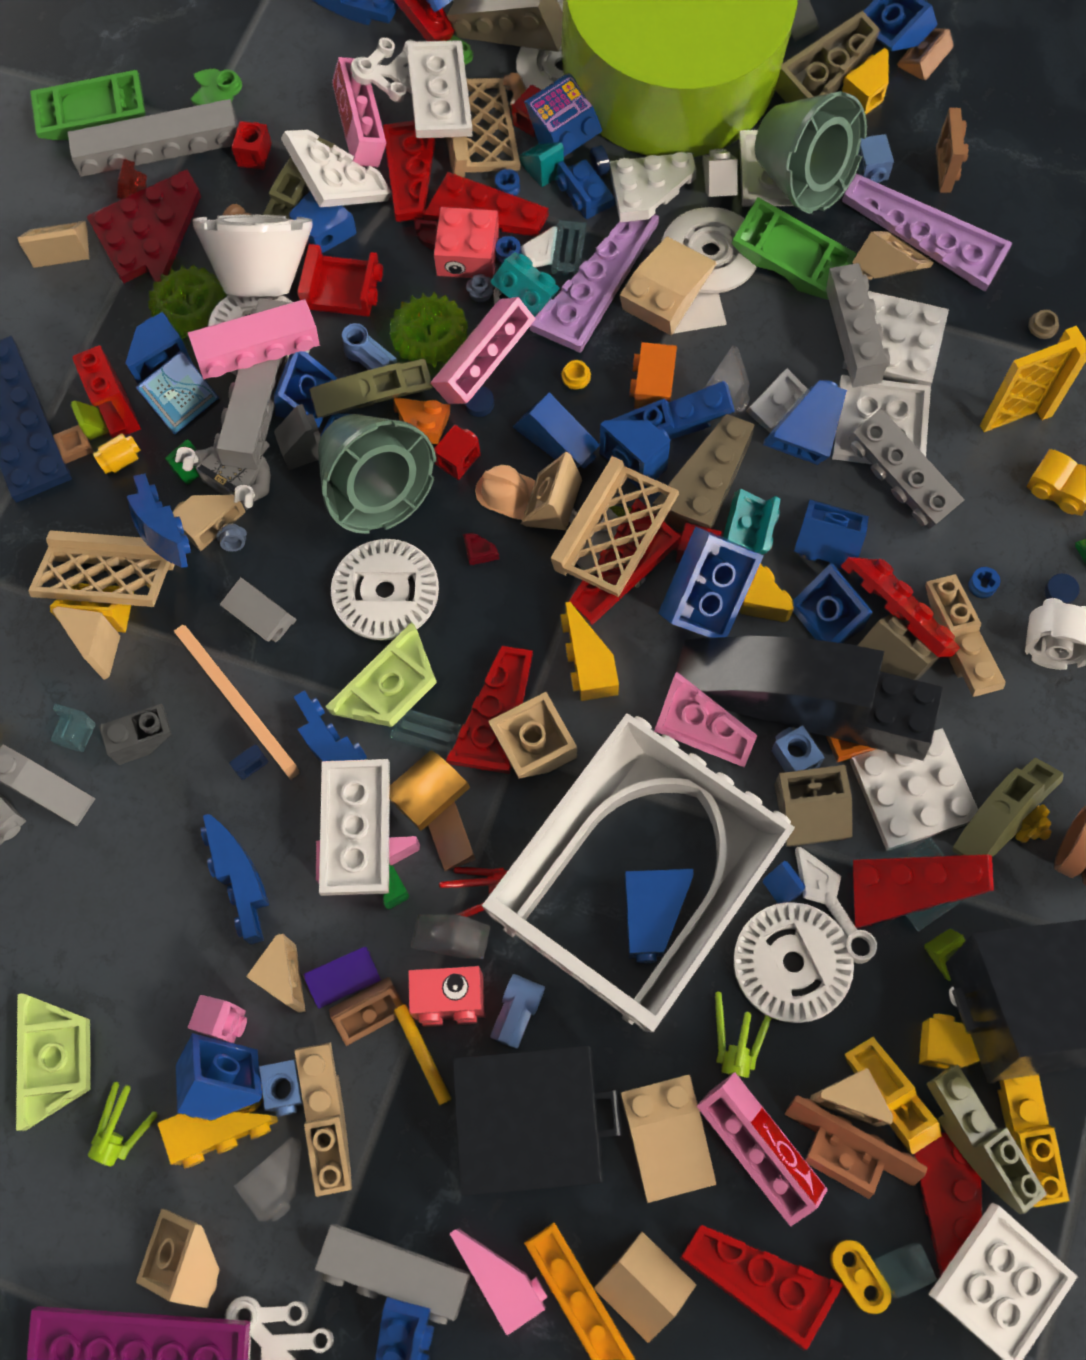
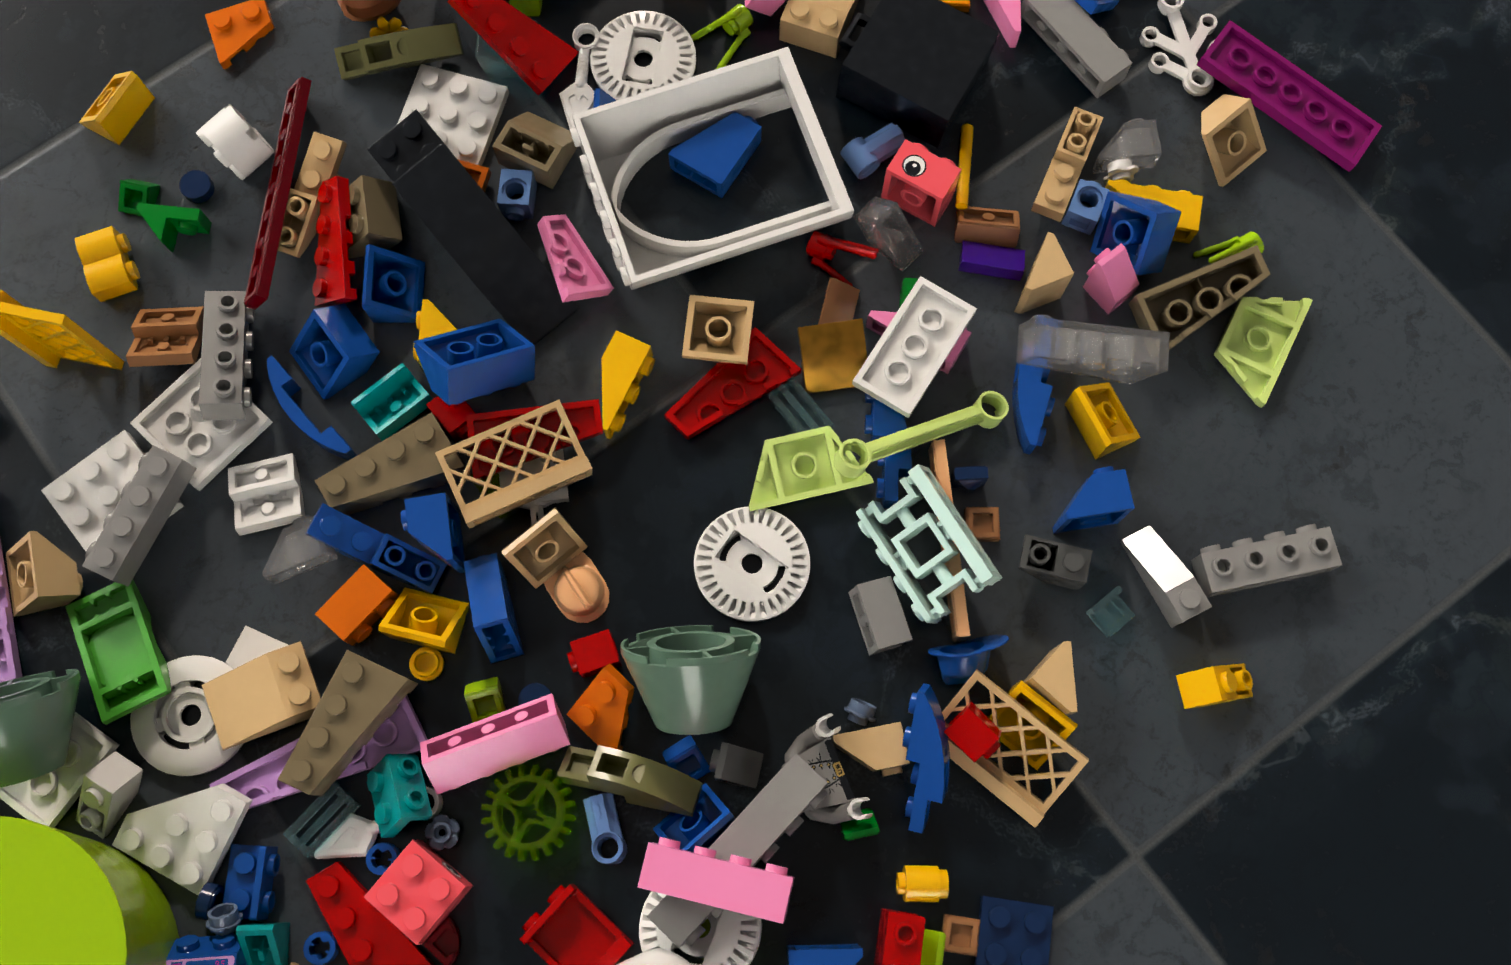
camera: 150 degrees left, 5 degrees up
piece [135,350,219,434] -> none
dark red tile [463,533,500,565] -> none
blue slope [763,380,847,465] -> none
blue bush [968,567,1000,599] -> none
none -> medium nougat slope [125,306,204,367]
none -> green slope [136,203,212,253]
none -> sand blue plate [206,903,243,936]
none -> dark red tile [243,76,312,310]
none -> blue slope [267,355,357,460]
none -> dark tan wedge [278,650,418,797]
none -> yellow slope [378,588,469,654]
none -> lime slope [464,677,506,723]
none -> yellowish green piece [834,391,1009,478]
none -> light aqua fence [856,464,1002,624]
none -> blue piece [928,635,1009,685]
none -> red brick [944,701,1002,763]
none -> medium nougat tile [964,507,1000,542]
none -> clear wedge [1017,315,1170,385]
none -> blue slope [1052,466,1135,534]
none -> yellow slope [1065,382,1141,460]
none -> white plate [1103,159,1139,184]
none -> dark tan wedge [1128,245,1271,361]

